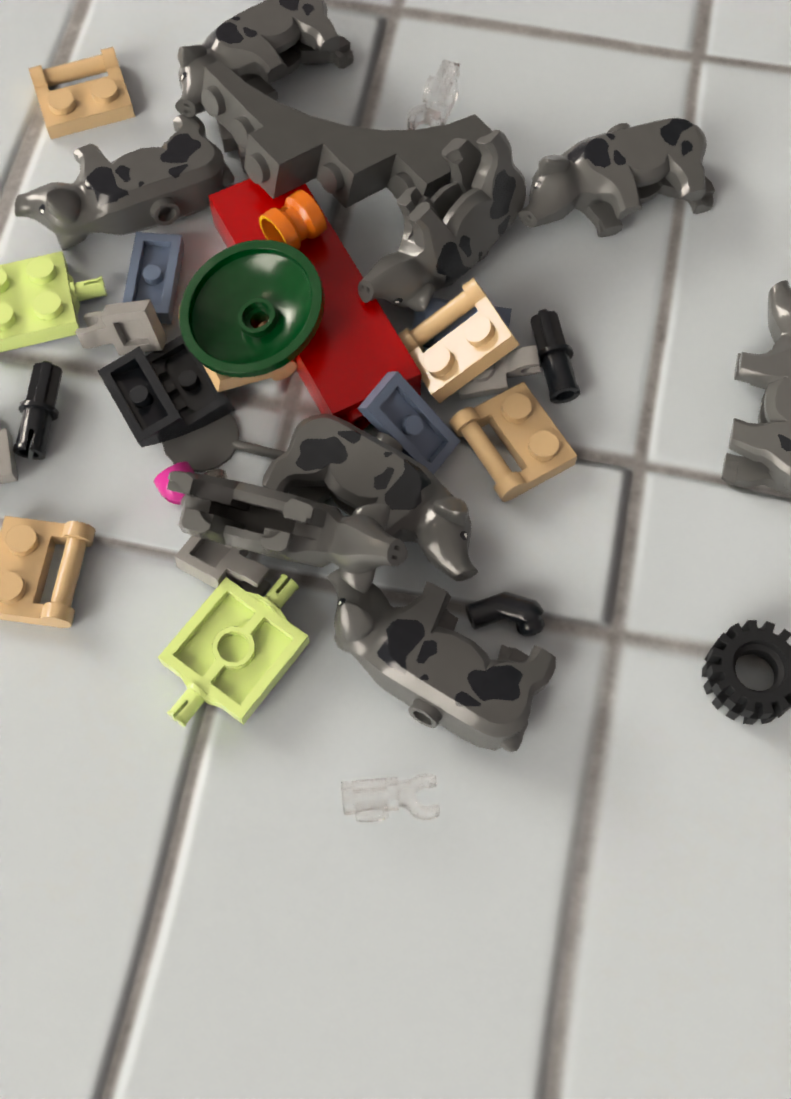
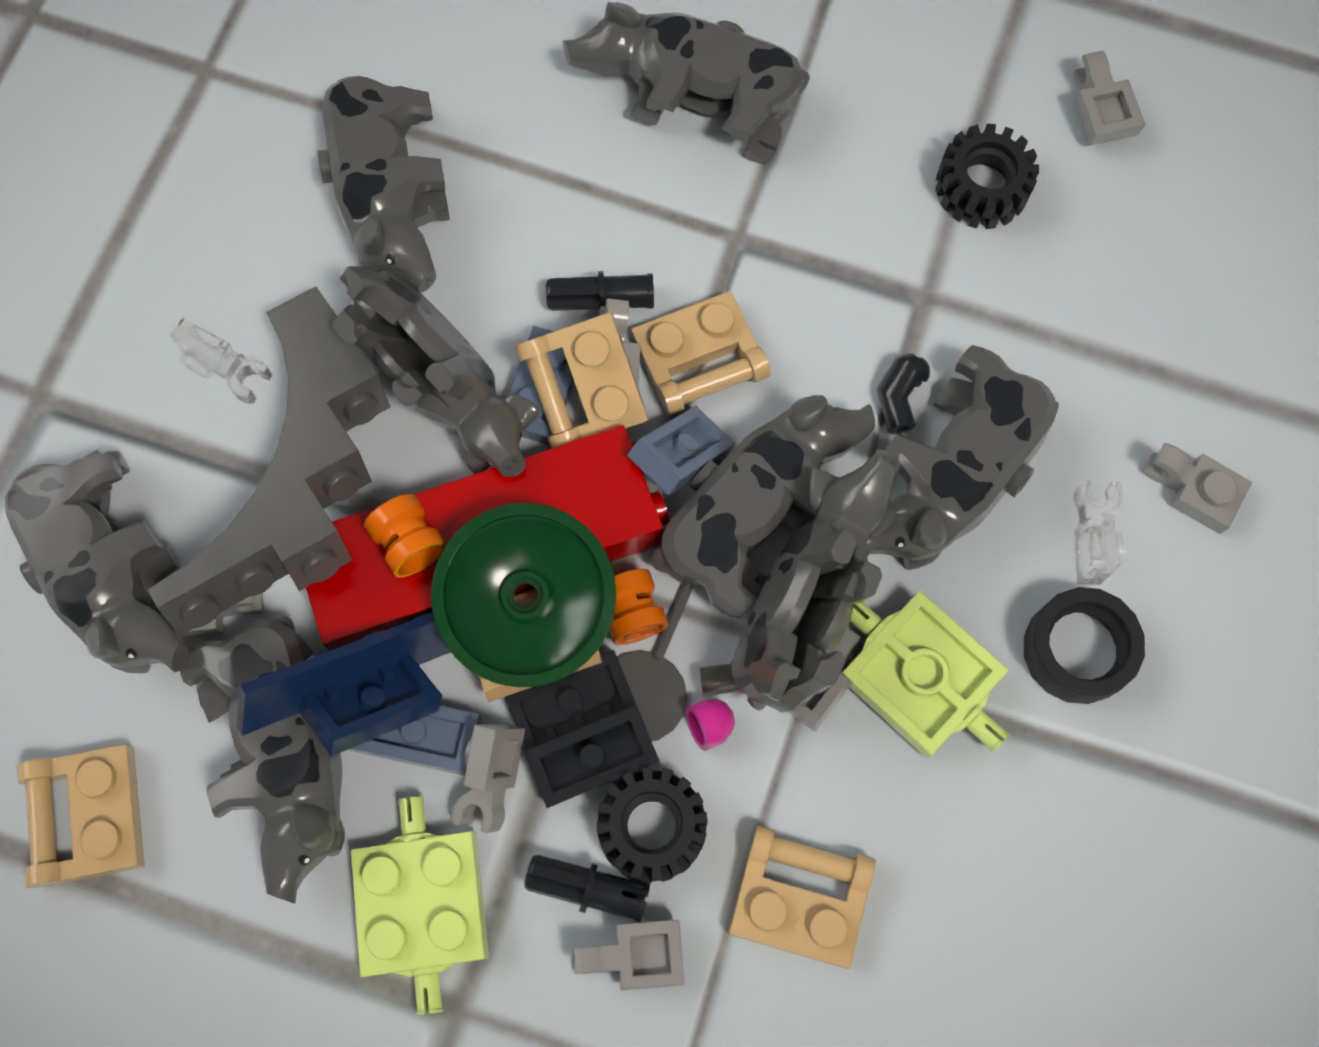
camera: 85 degrees left, 5 degrees up
none -> dark blue bracket [236,611,451,757]
none -> black tyre [596,767,708,883]
none -> orange wheel [609,569,669,646]
none -> black tyre [1024,587,1145,704]
none -> light grey plate [1142,443,1253,534]

